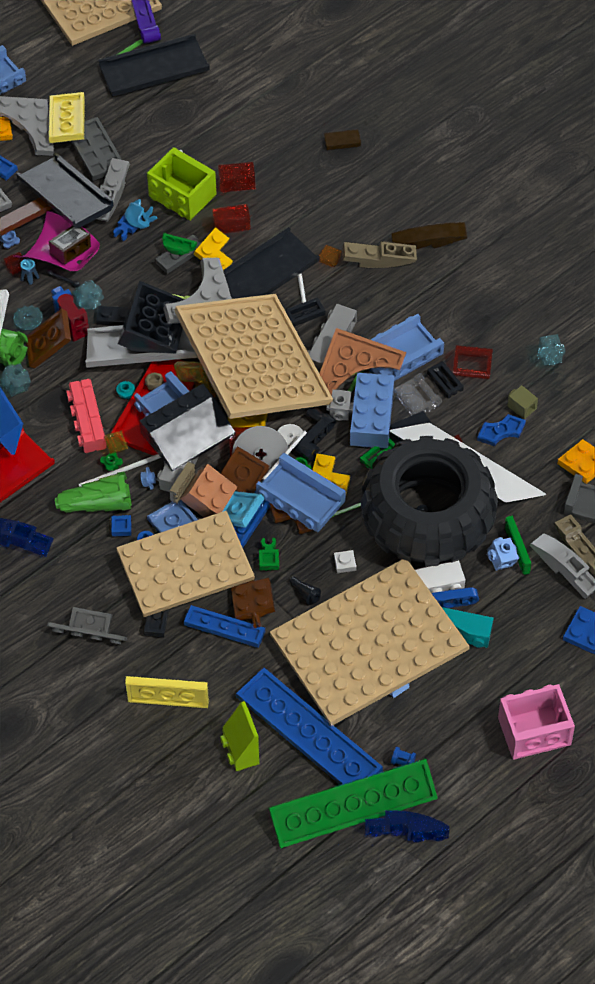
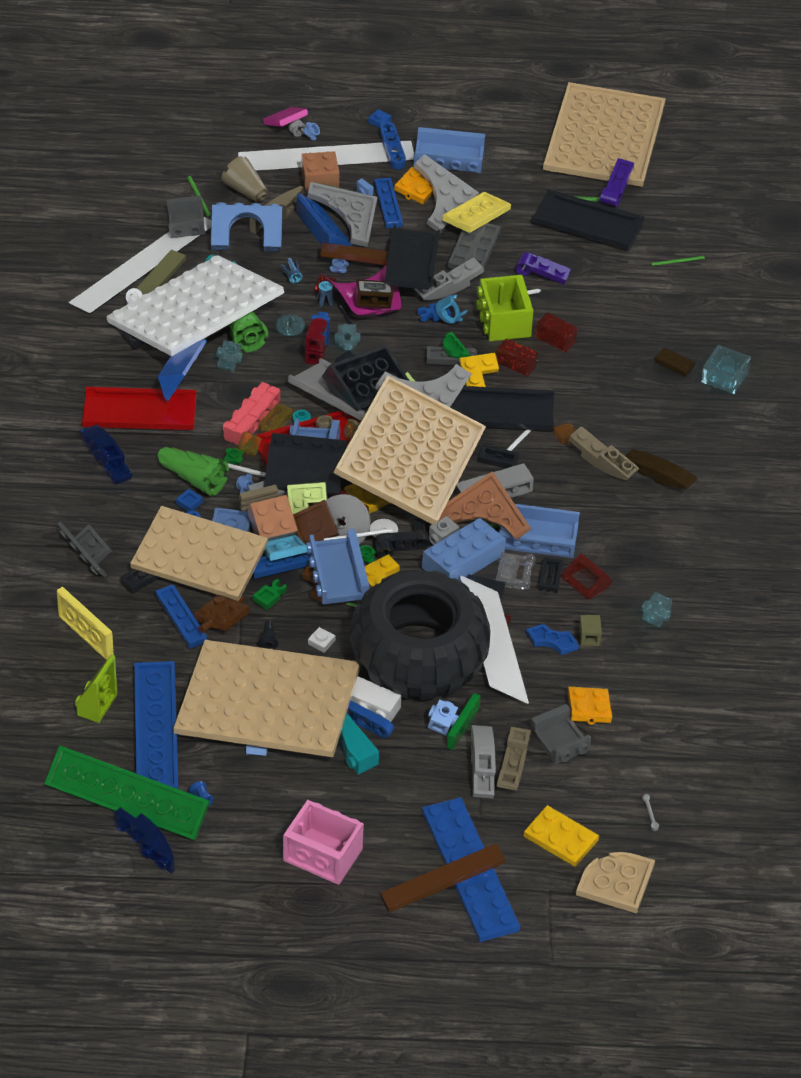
camera: 40 degrees right, 10 degrees down
reddish brown plate [26,309,71,369] -> none
none -> clear yellow tile [258,403,293,432]
none -> yellowish green plate [287,482,327,514]
none -> dark purple plate [516,252,571,285]
none -> bright green piece [651,256,705,266]
none -> clear light blue brick [701,344,751,394]

